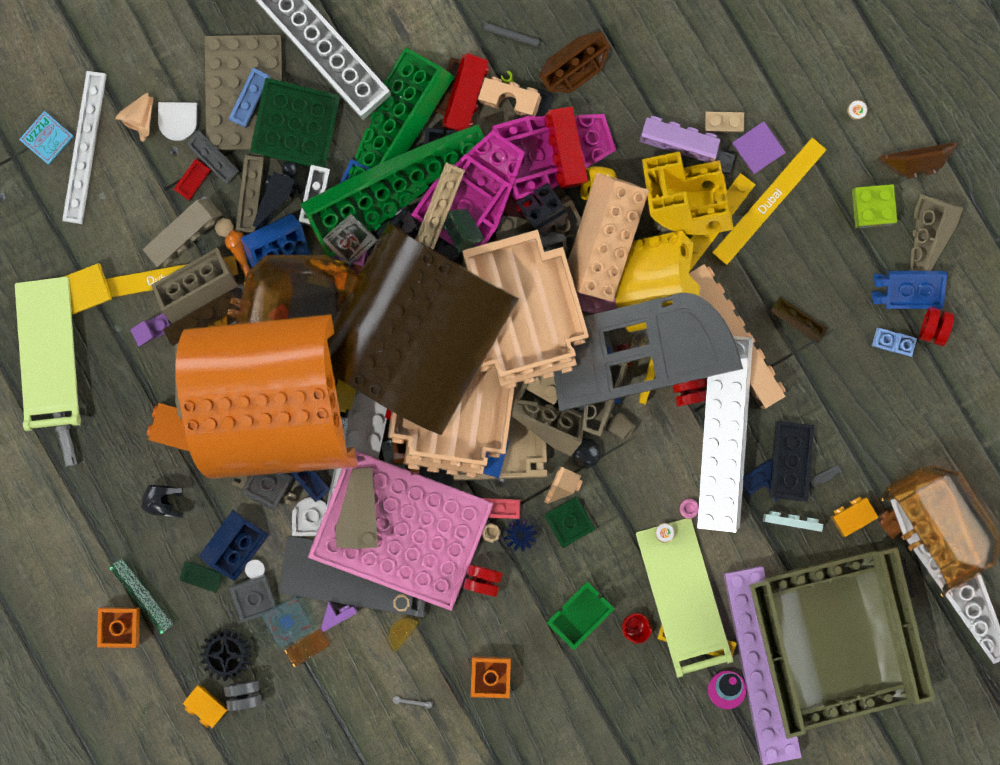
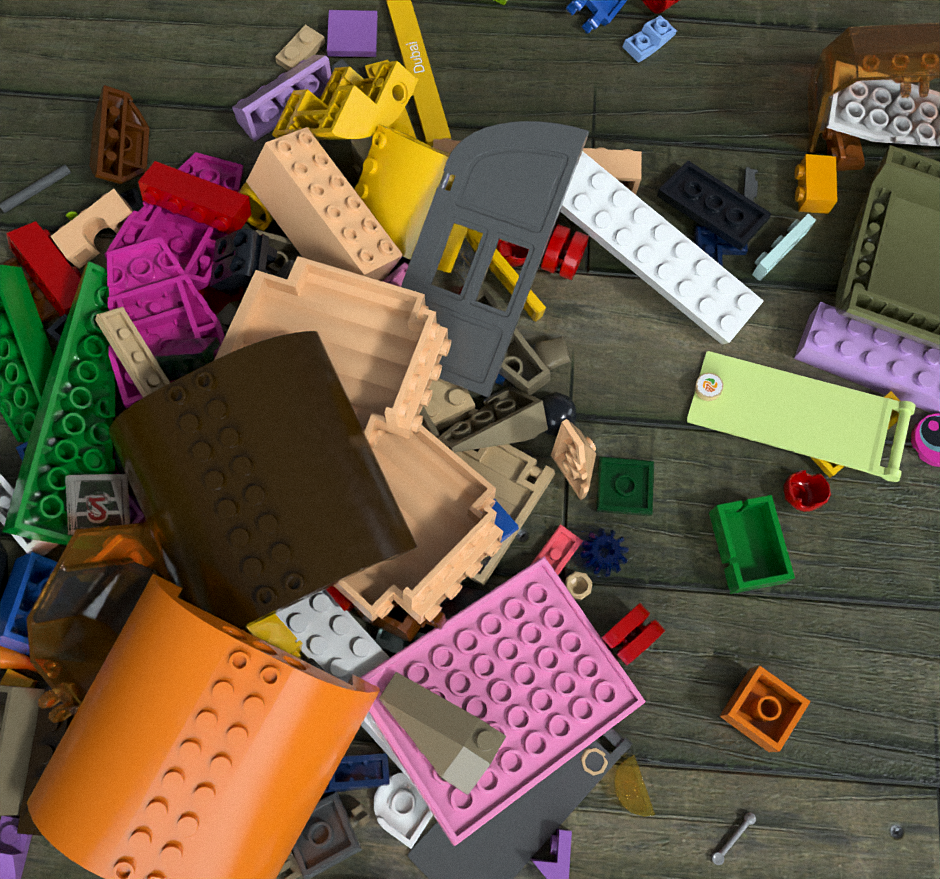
camera: 65 degrees left, 15 degrees down
bright pink tile [680,499,699,519] -> none
dark brown plate [770,297,827,343] -> none

